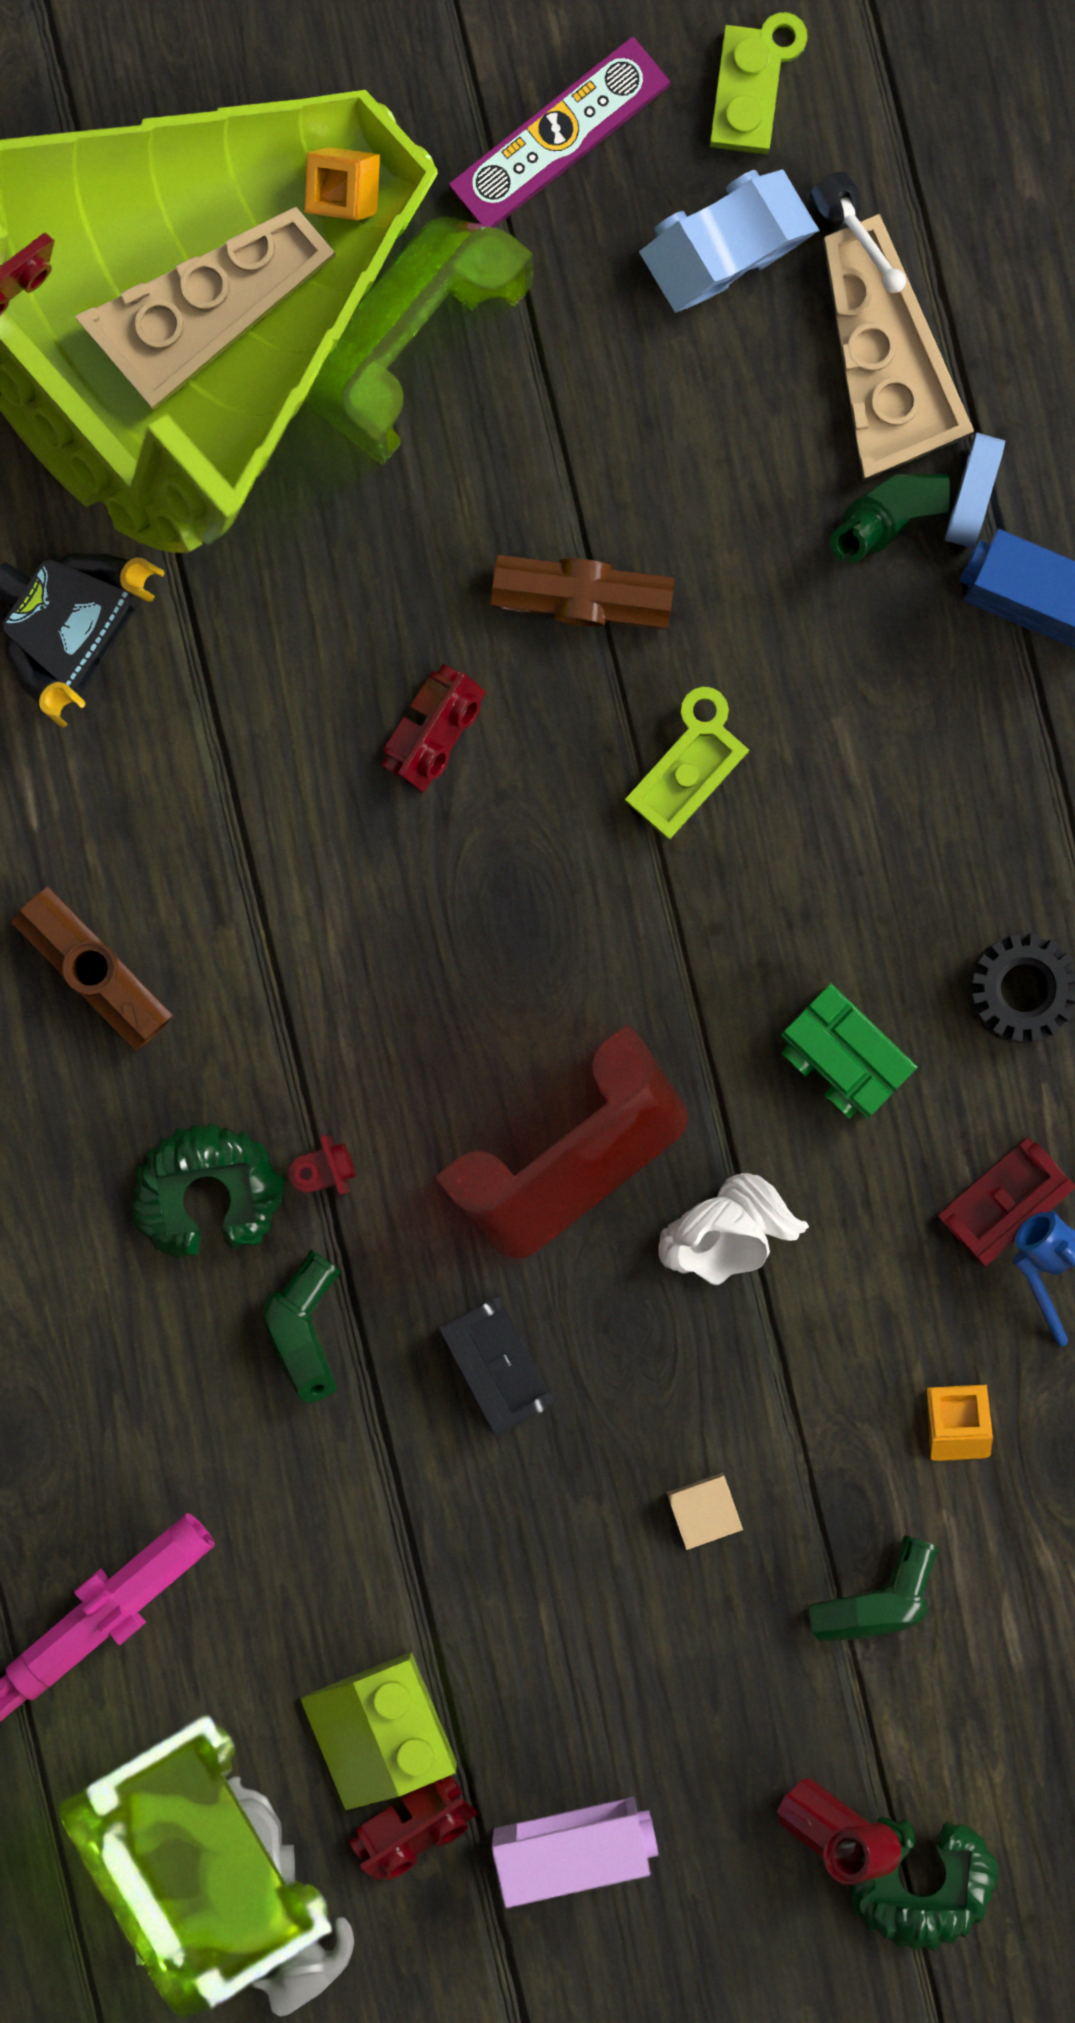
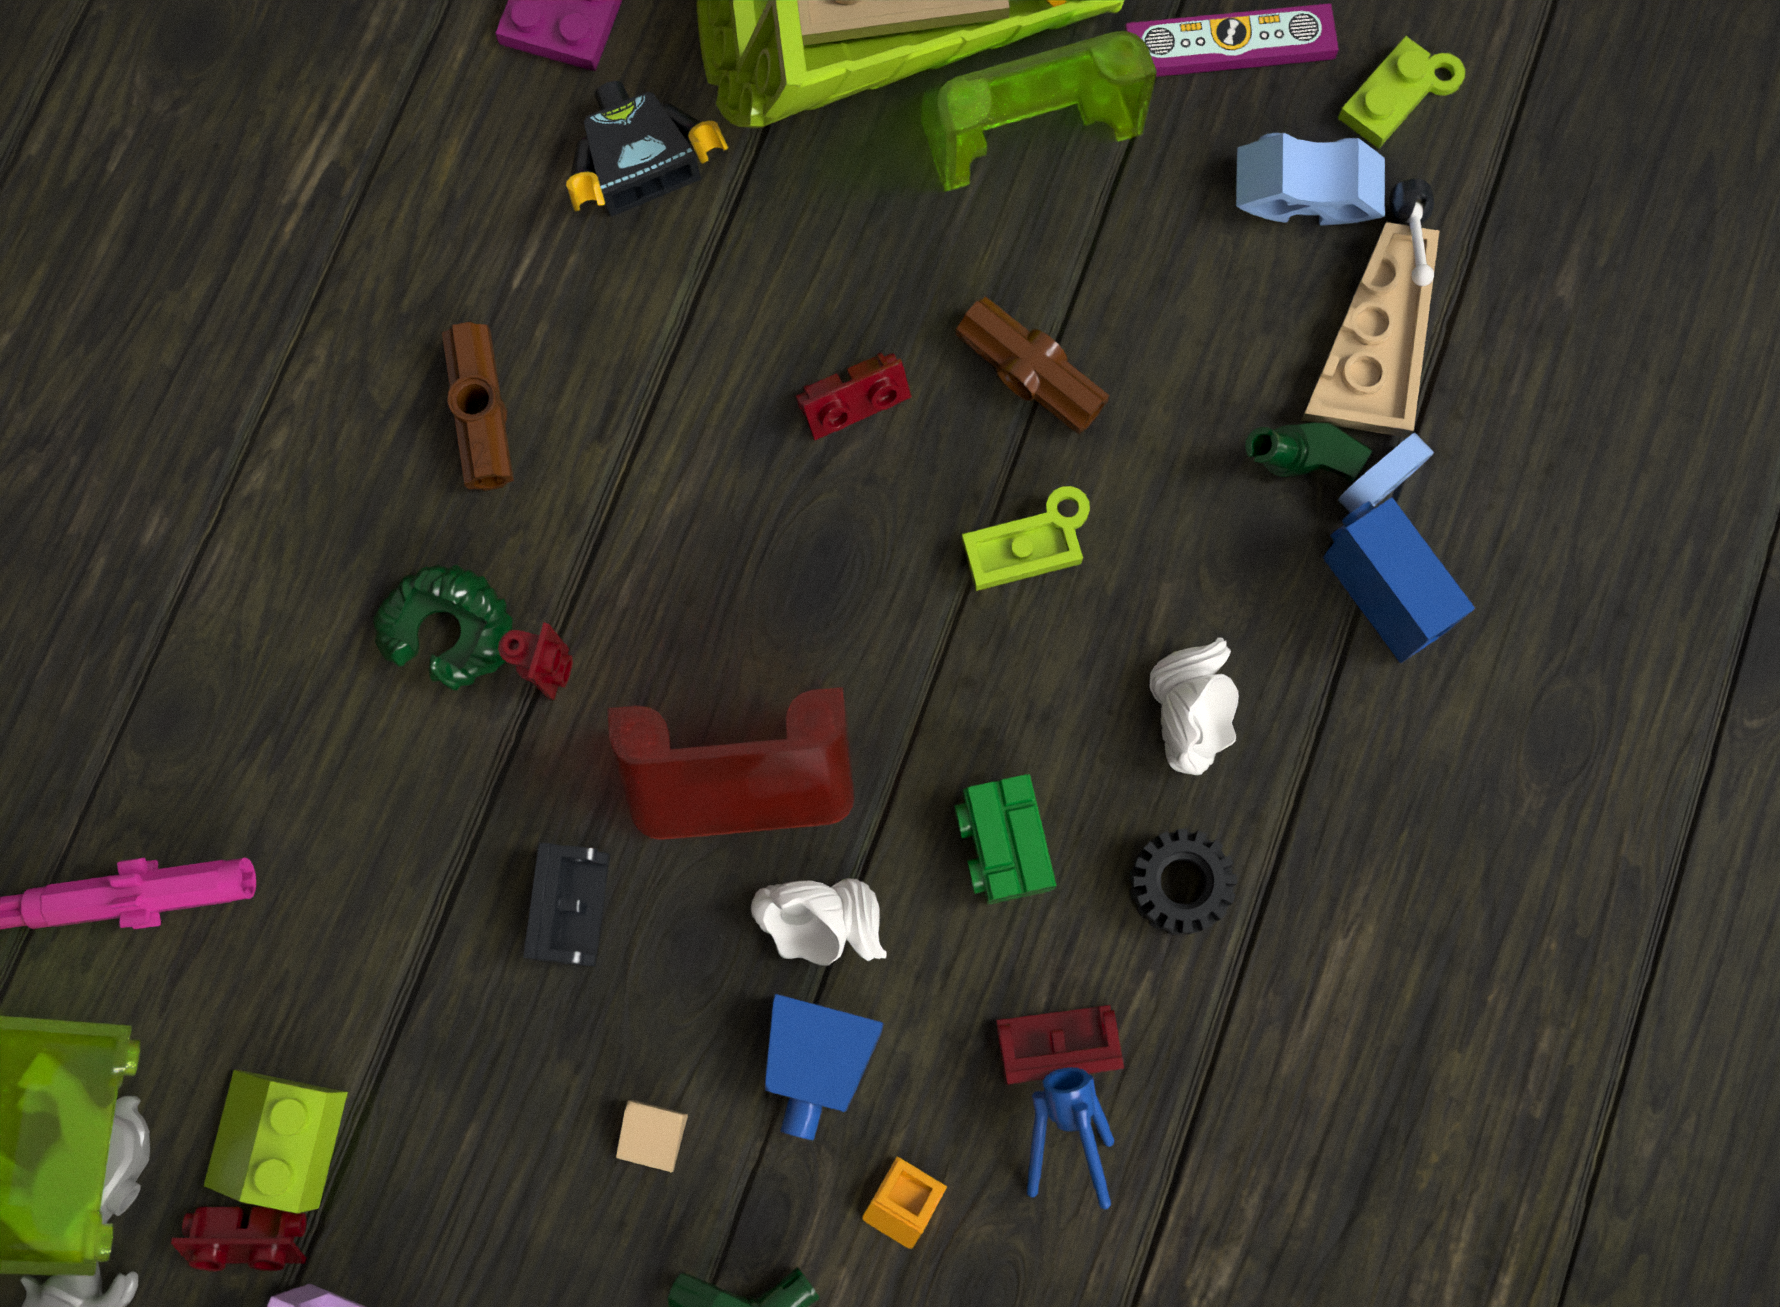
camera: 35 degrees right, 10 degrees down
dark green arm [262,1249,342,1403] -> none
none -> blue torso [765,994,884,1140]
none -> white hair [1150,638,1239,775]

